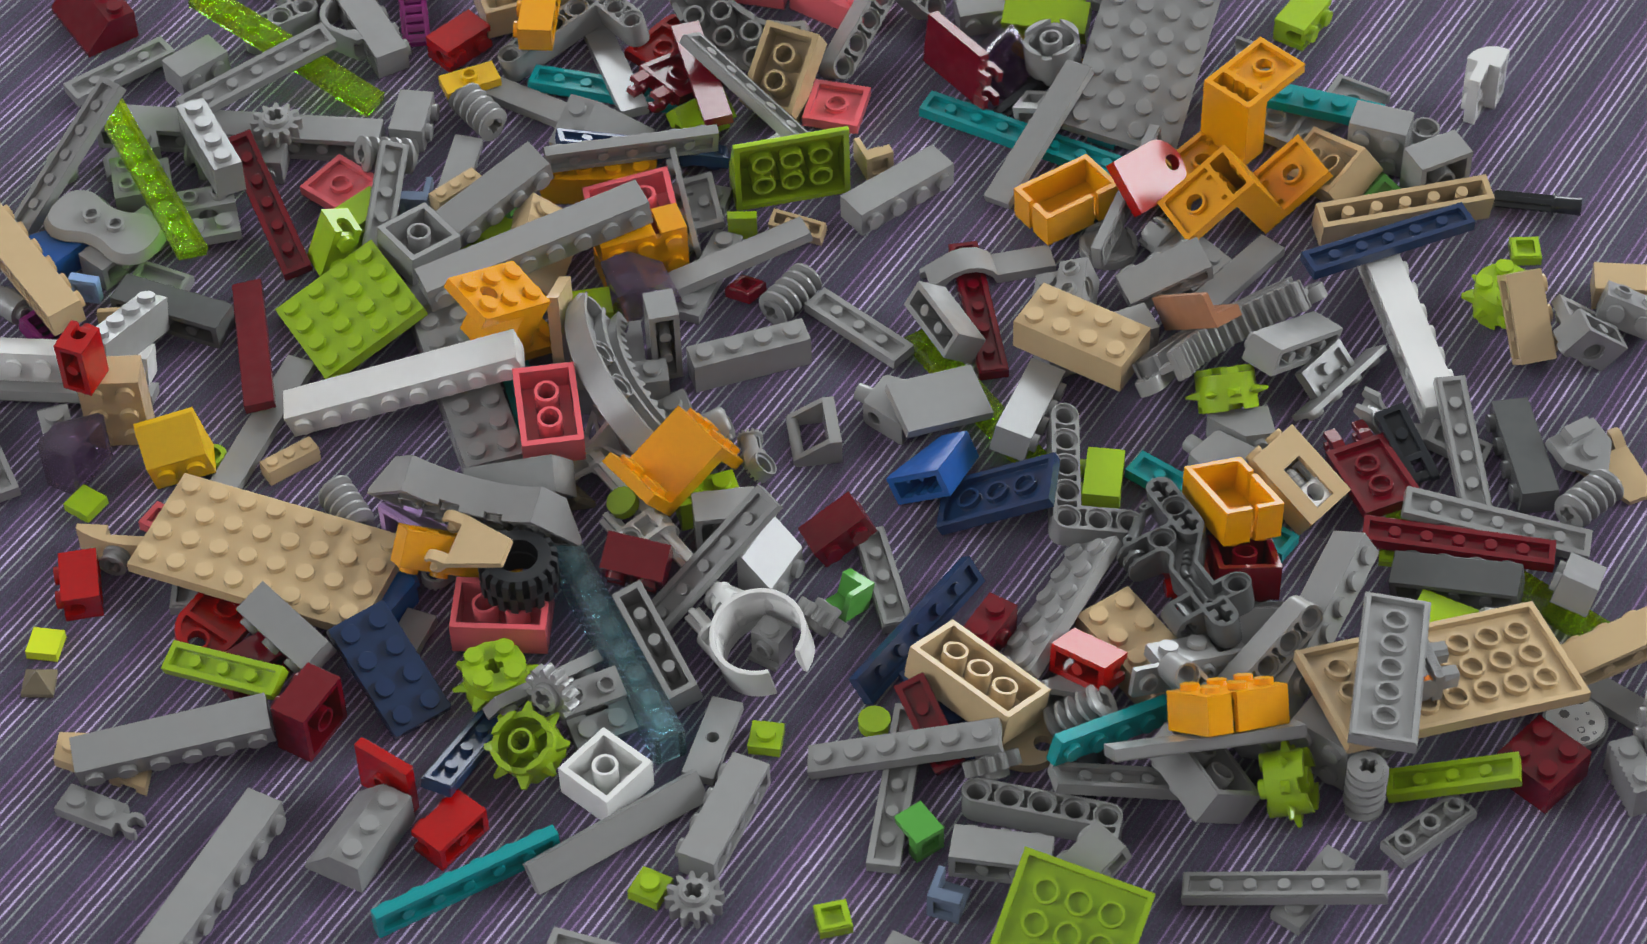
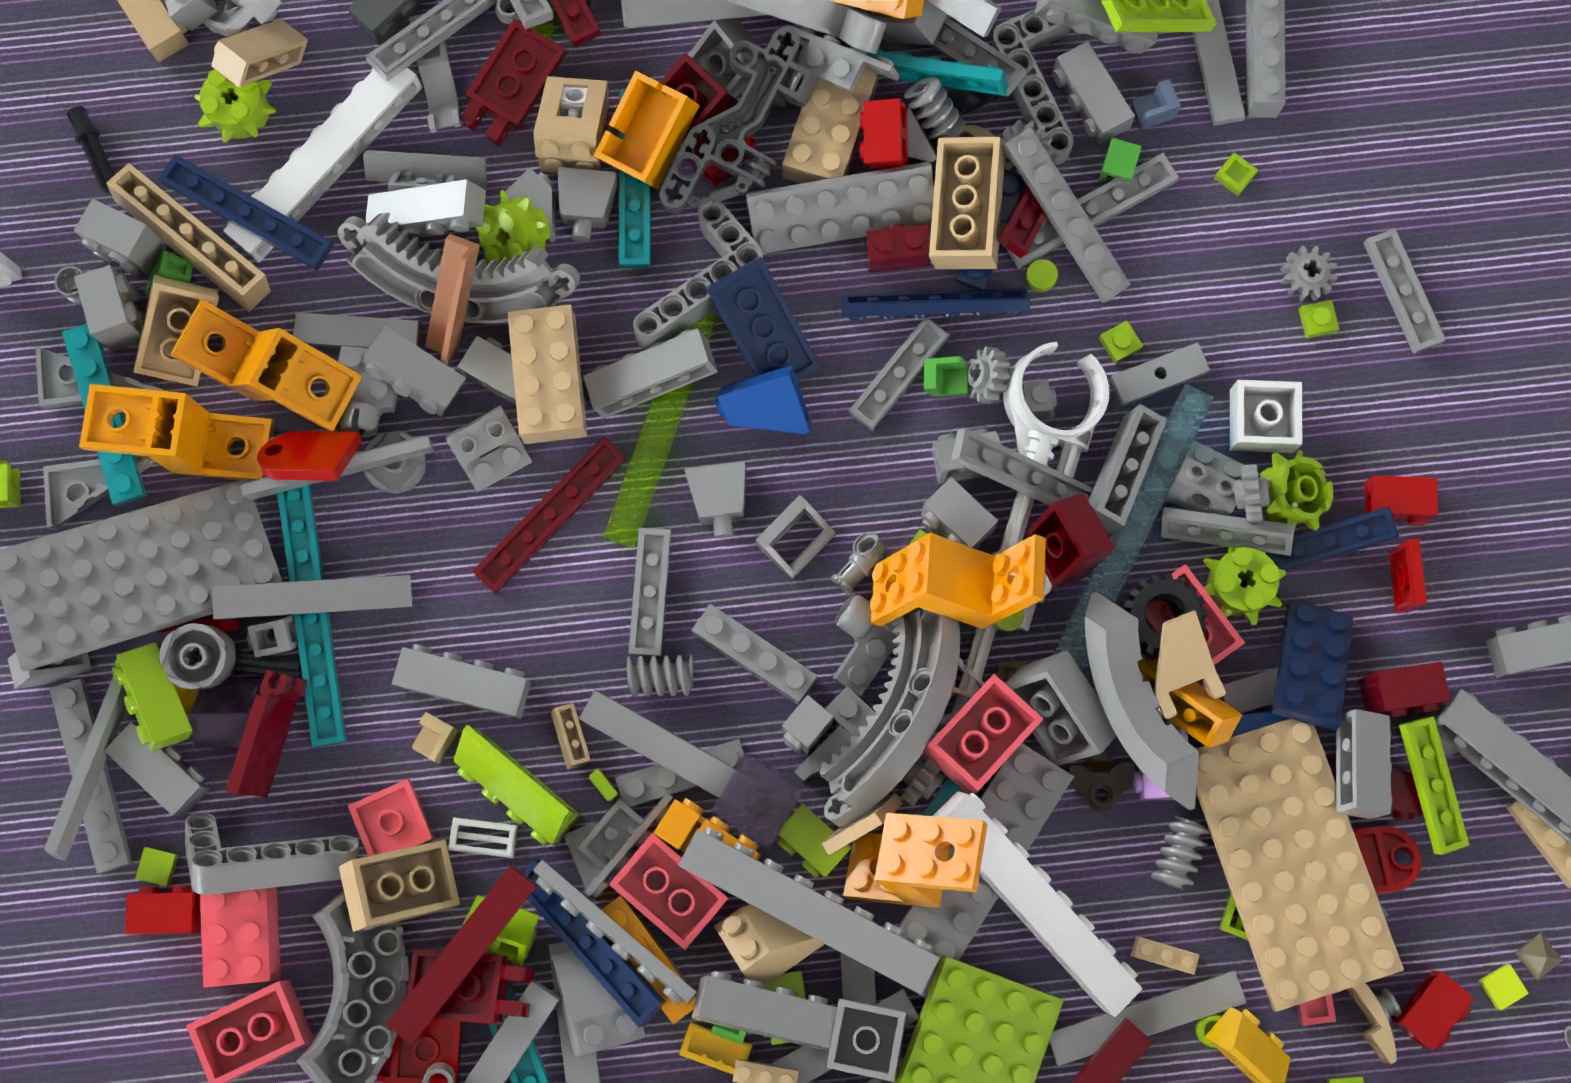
camera: 125 degrees left, 30 degrees up
light grey slope [305,784,415,893] -> none
teal plate [370,824,560,938] -> none
light grey tile [523,769,706,895] -> none
light grey brick [675,752,771,882] -> none
light grey tile [679,32,808,137] -> none
dark red tile [725,274,767,304] -> none
dark red brick [798,491,877,568] -> none
light grey tile [885,364,994,438] -> none
light grey brick [904,281,986,364] -> none
light grey piece [919,245,1056,287] -> none
light orange piece [1014,154,1118,246] -> none
lime brick [1080,447,1125,509] -> none
black plate [1373,402,1440,487] -> none
lime tile [1508,237,1542,266] -> none

